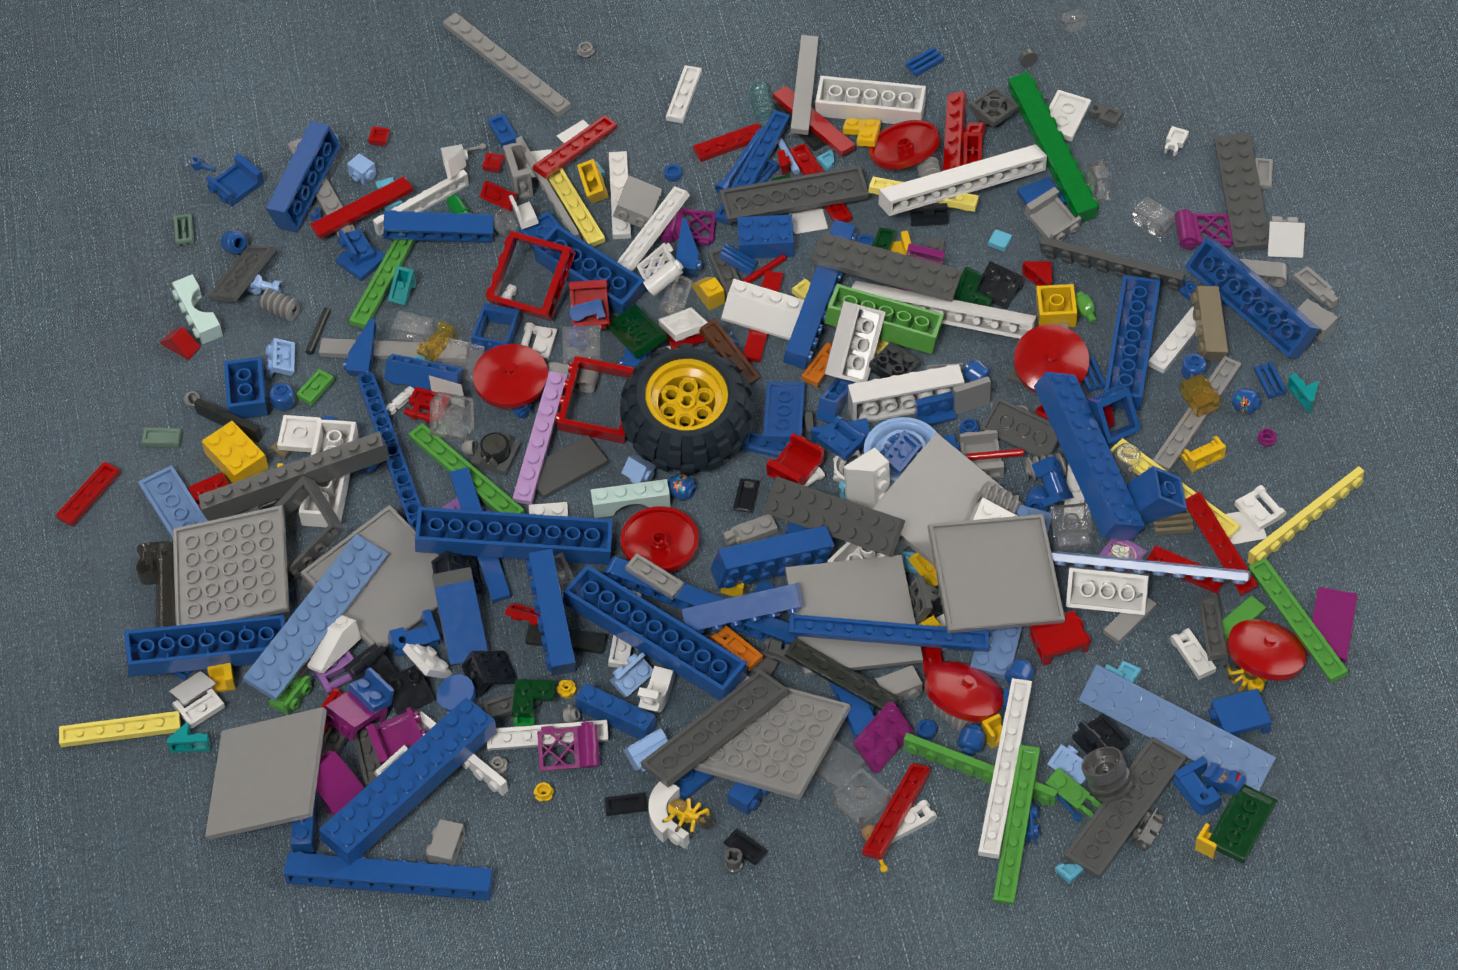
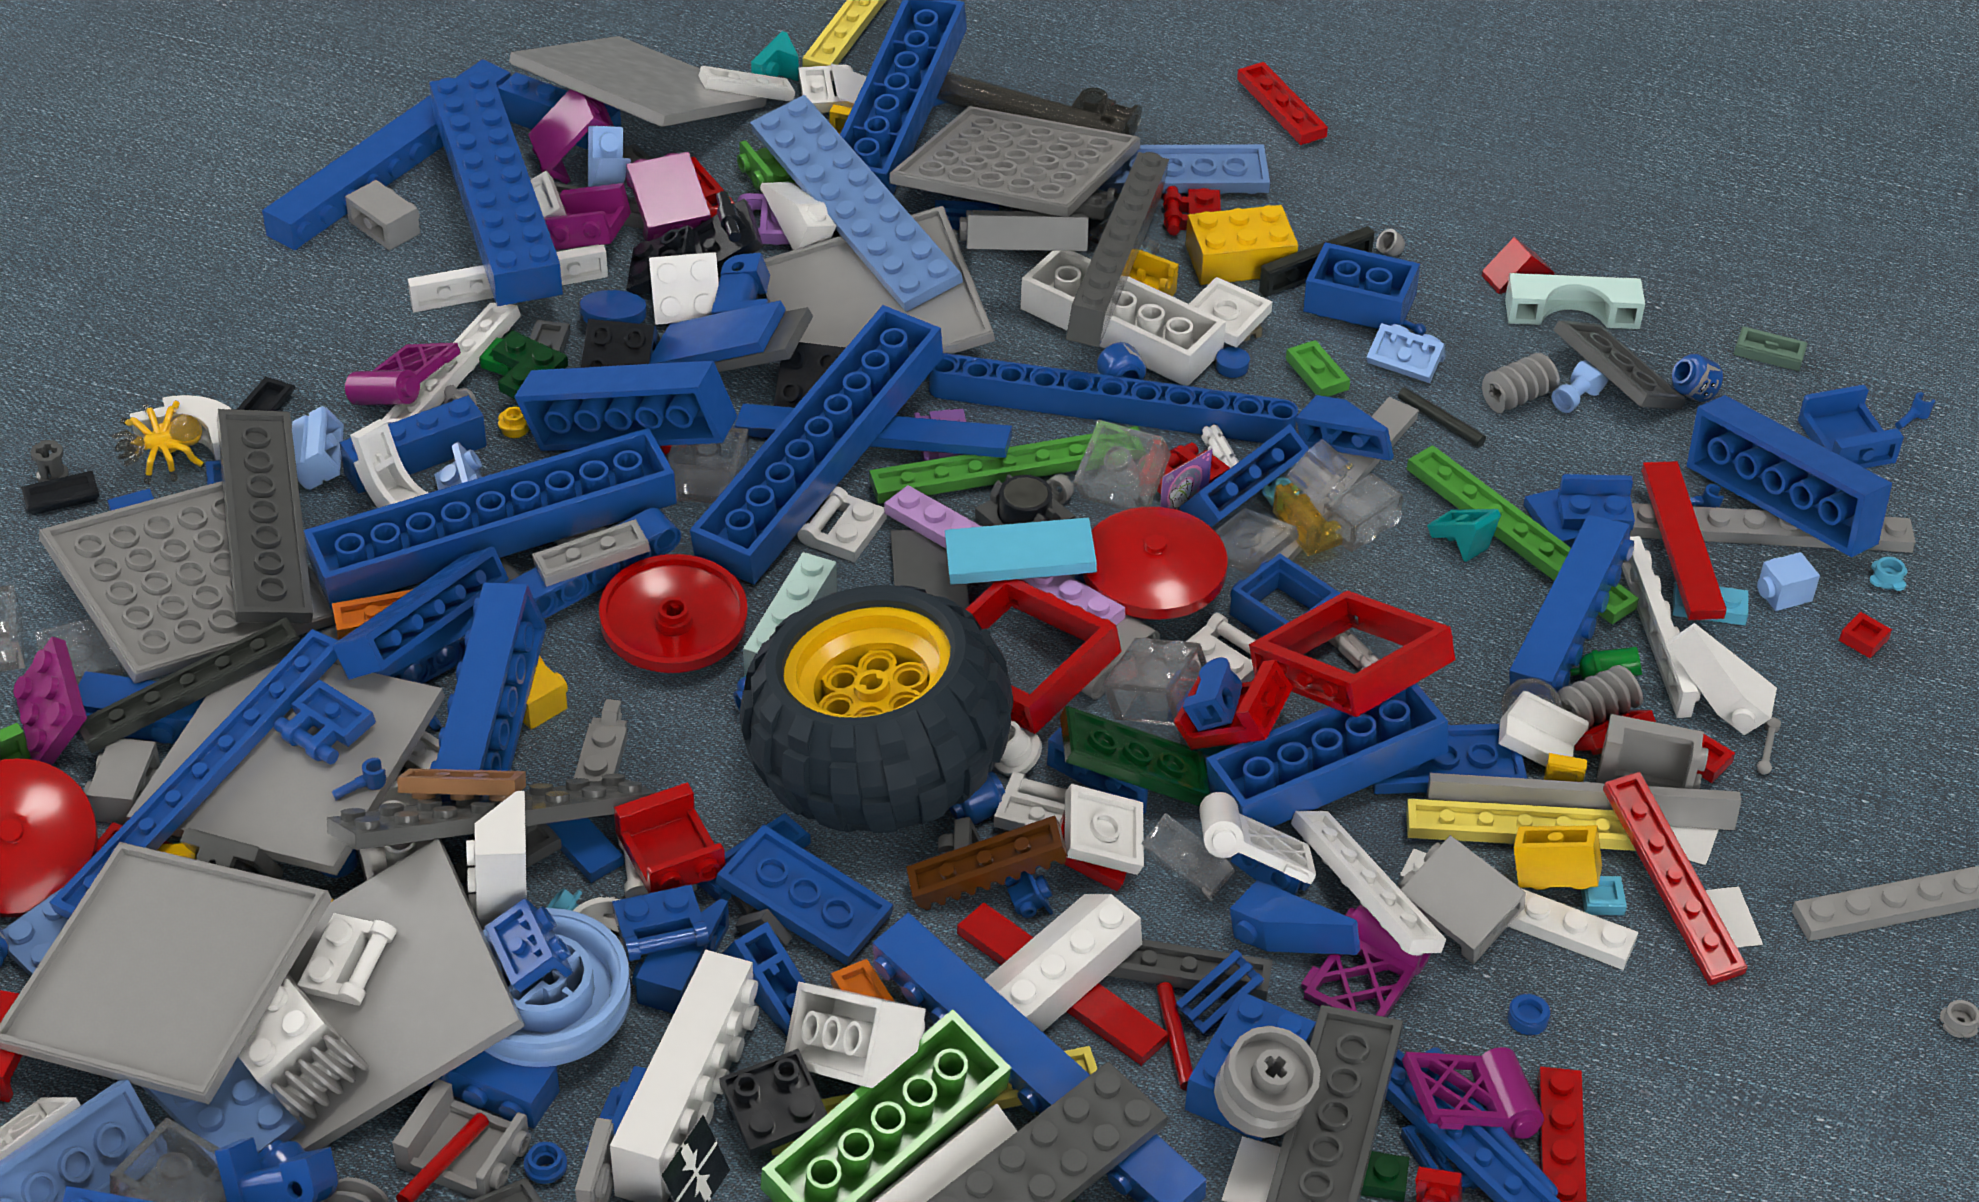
camera: 115 degrees right, 10 degrees down
sand green tile [141,427,182,448] -> none
blue head [269,383,295,411] -> none
blue bracket [348,667,394,713] -> none
blue plate [487,113,518,148] -> none
light grey plate [488,756,508,775] -> none
yellow plate [534,782,554,802] -> none
white tile [666,65,702,124] -> none
yellow slope [691,277,725,311] -> none
black tile [733,478,759,513] -> none
none -> blue plate [274,679,376,765]
none -> white plate [297,913,397,1005]
none -> blue hand [332,758,386,800]
none -> medium nougat plate [397,768,526,801]
none -> light blue slope [588,126,631,187]
none -> white tile [698,66,795,102]
none -> medium azure tile [945,517,1097,585]
none -> light grey wheel [1214,1026,1321,1138]
none -> clear brick [1286,439,1354,505]
none -> magenta piece [1402,1047,1544,1139]
none -> yellow tile [1543,753,1587,782]
none -> light grey piece [1556,665,1643,729]

